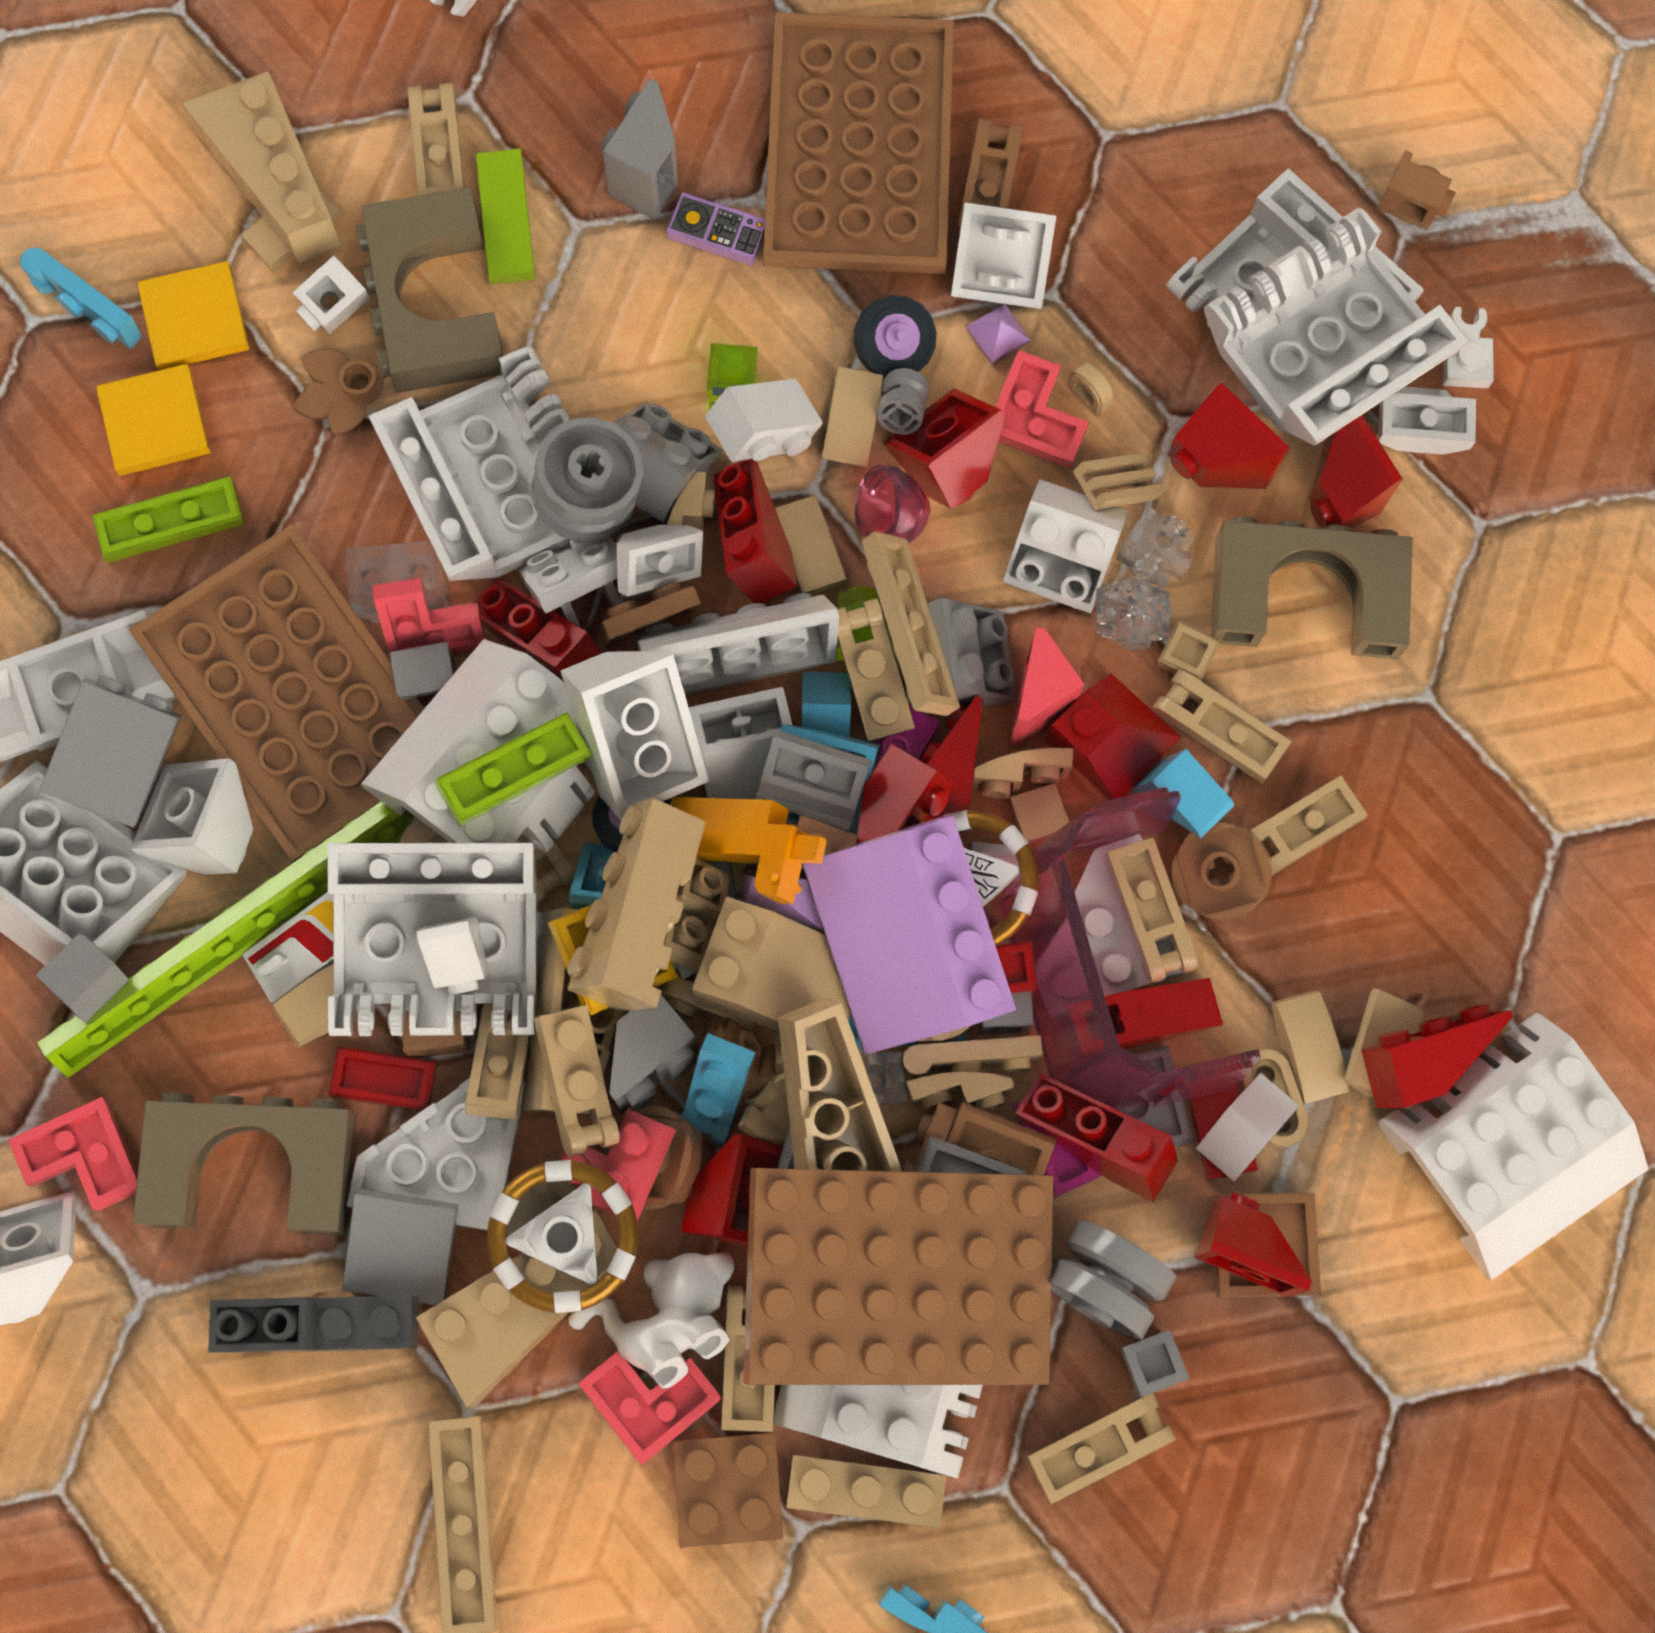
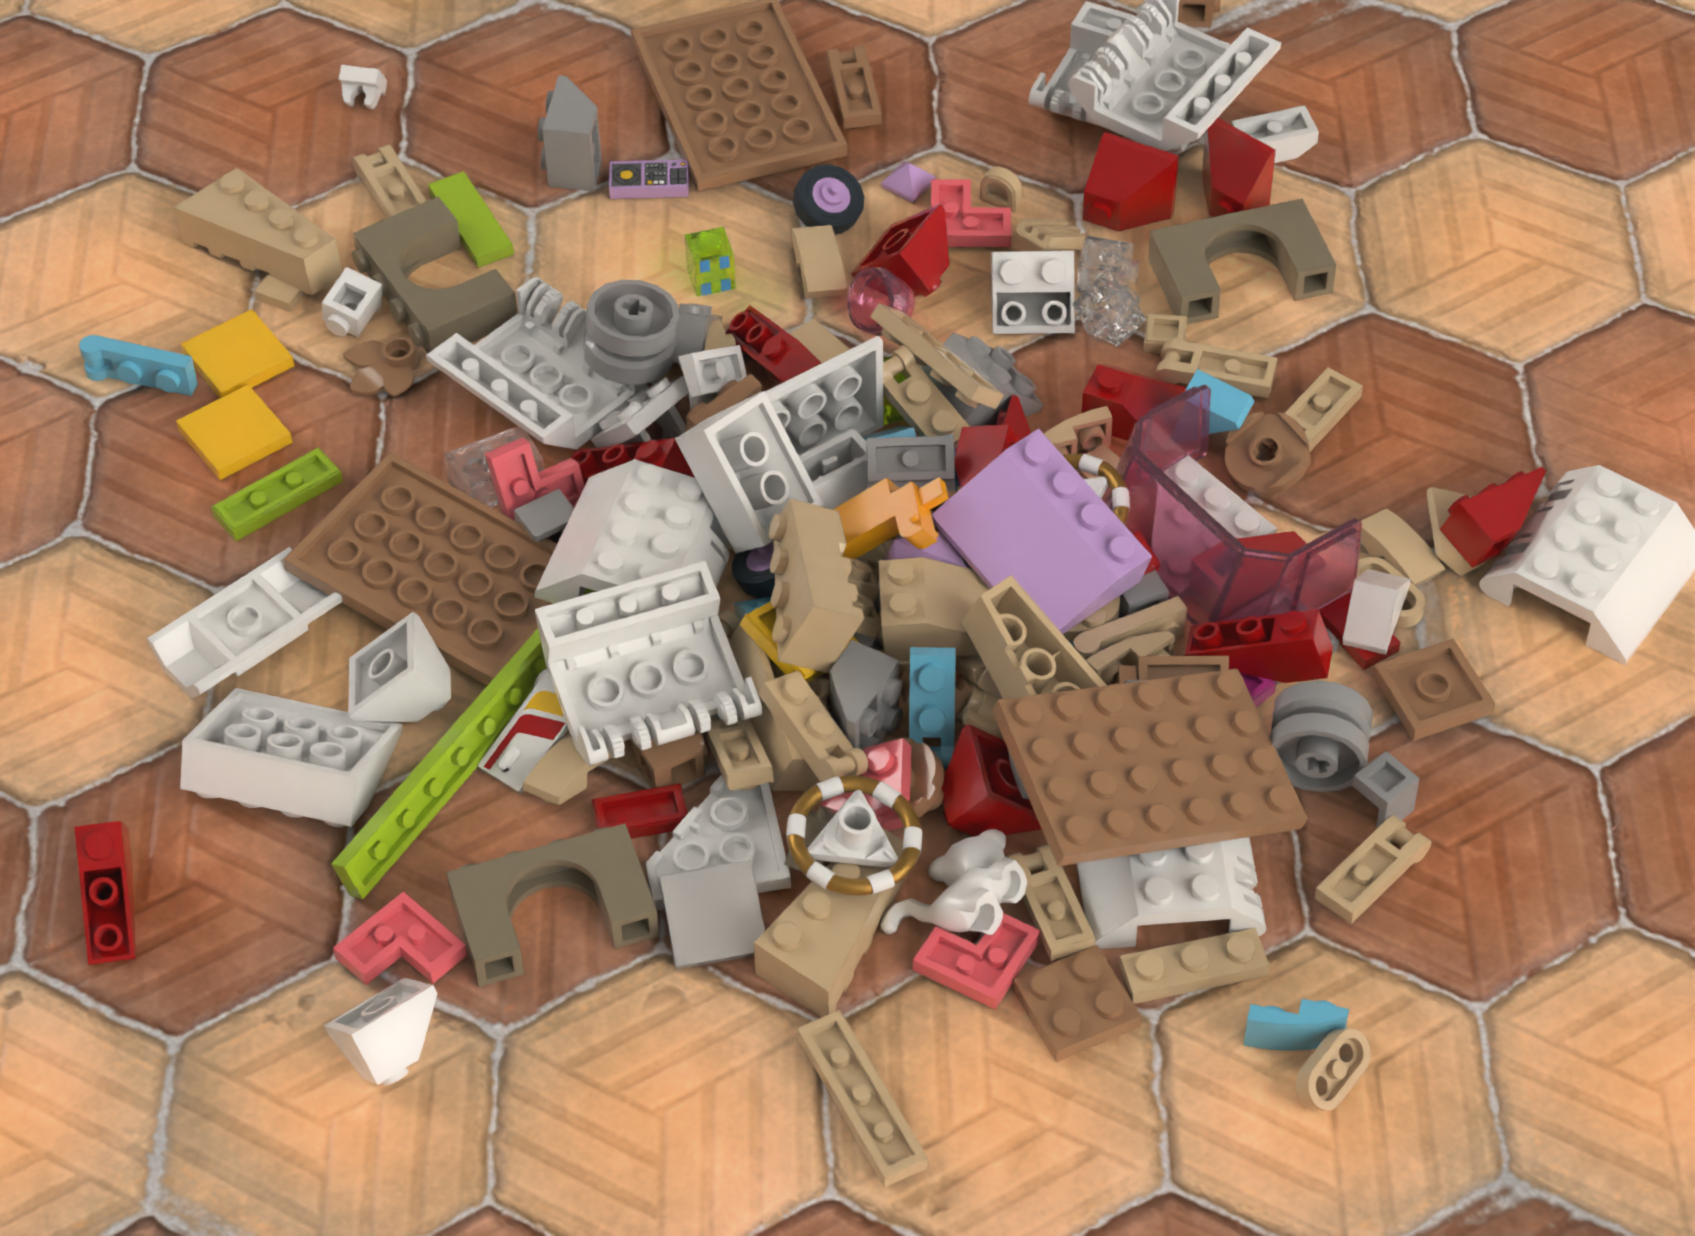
camera: 15 degrees left, 25 degrees down
light grey panel [36,934,129,1023] -> none
light grey brick [39,674,182,828] -> none
dark grey slope [208,1295,419,1353] -> none
white slope [416,916,489,995] -> none
lime tile [434,712,592,827] -> none
white brick [705,379,823,462] -> none
light grey wheel [877,368,929,435] -> none
white plate [951,202,1056,309] -> none
coral slope [1009,627,1085,747] -> none
tan plate [1105,837,1198,984] -> none
red slope [1193,1193,1312,1297] -> none
white plate [1443,307,1493,388] -> none

